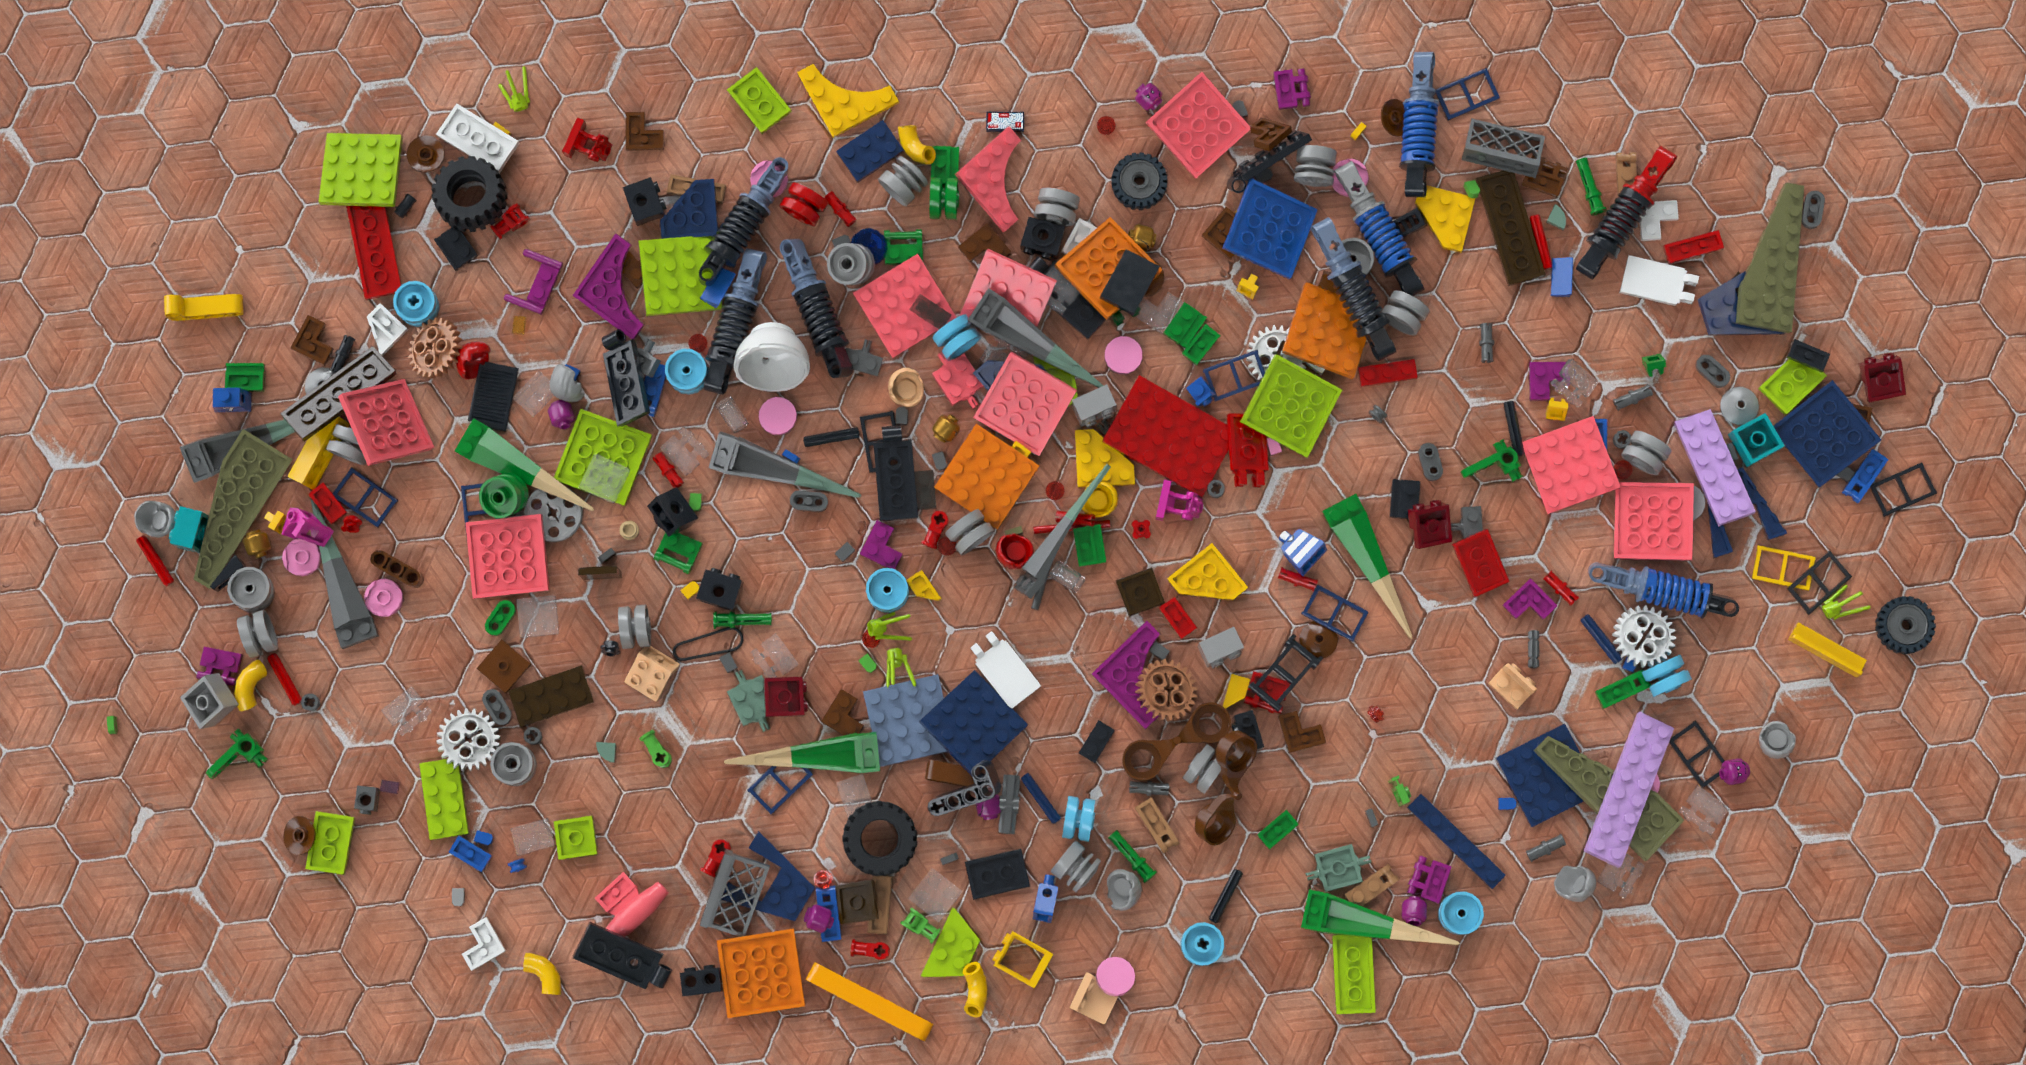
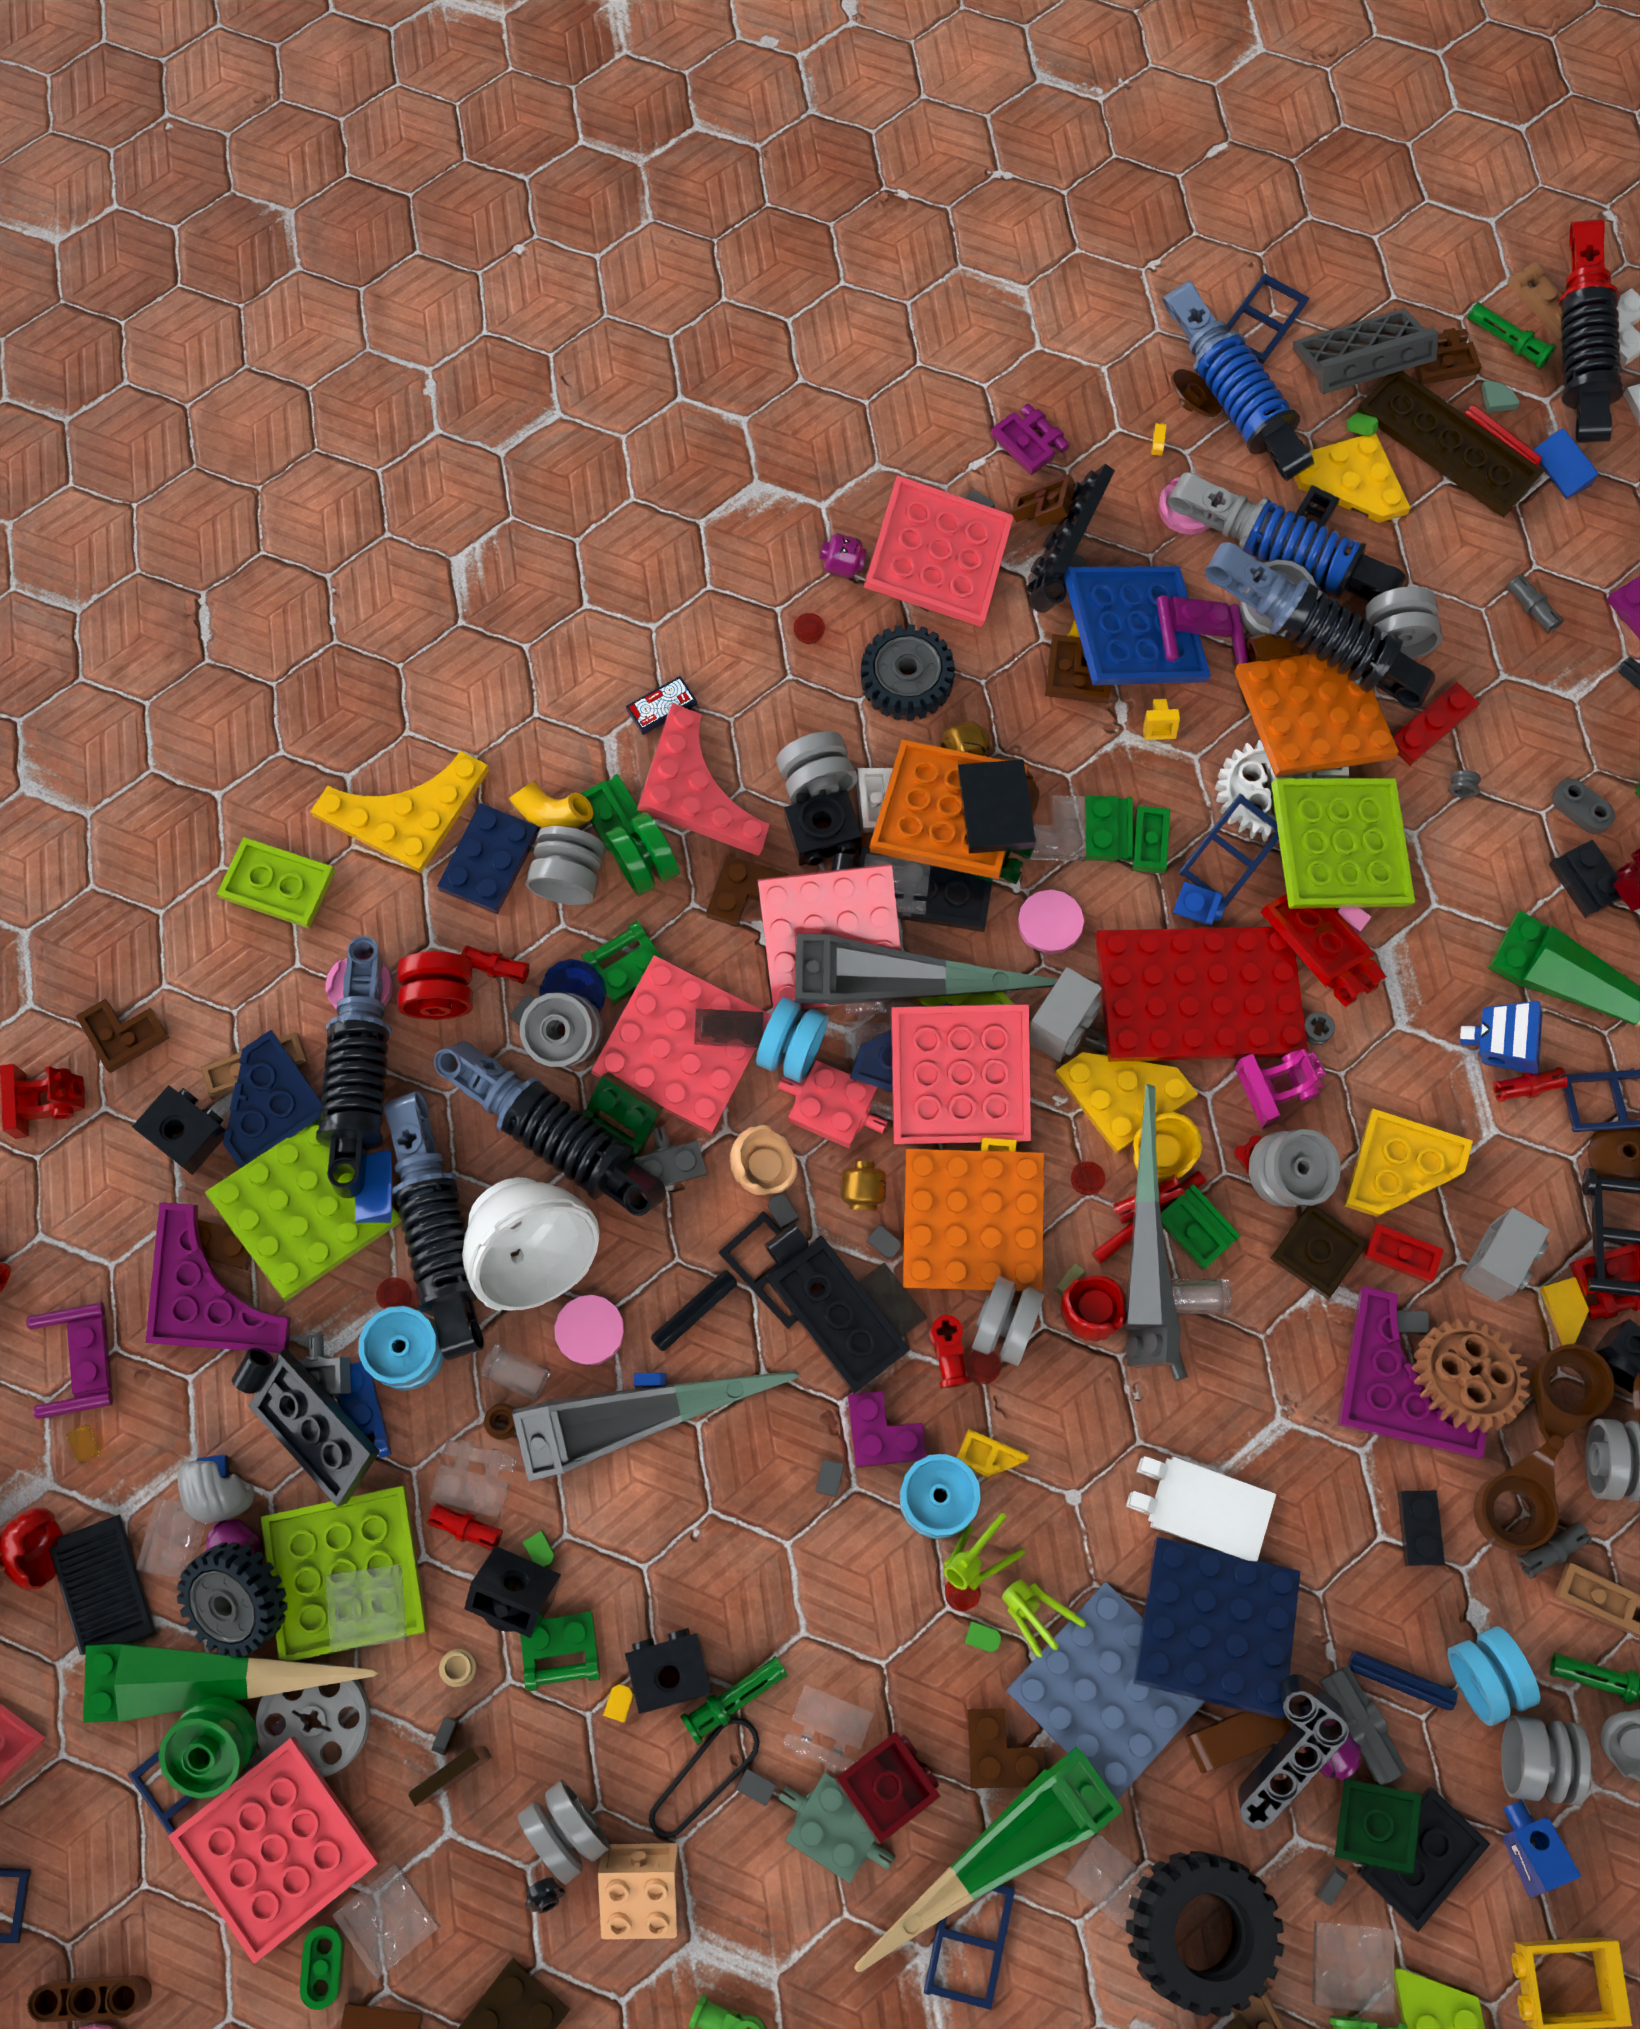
camera: 35 degrees left, 10 degrees down
dark grey plate [790,490,828,512] -> none
light grey wheel [1294,145,1337,187] -> none
none -> black wheel [177,1542,287,1657]
none -> reddish brown plate [484,1403,516,1440]
none -> dark green plate [581,1072,664,1159]
none -> magenta plate [1156,596,1249,665]
none -> light grey wheel [1249,1129,1341,1207]
none -> dark green plate [1335,1779,1422,1876]

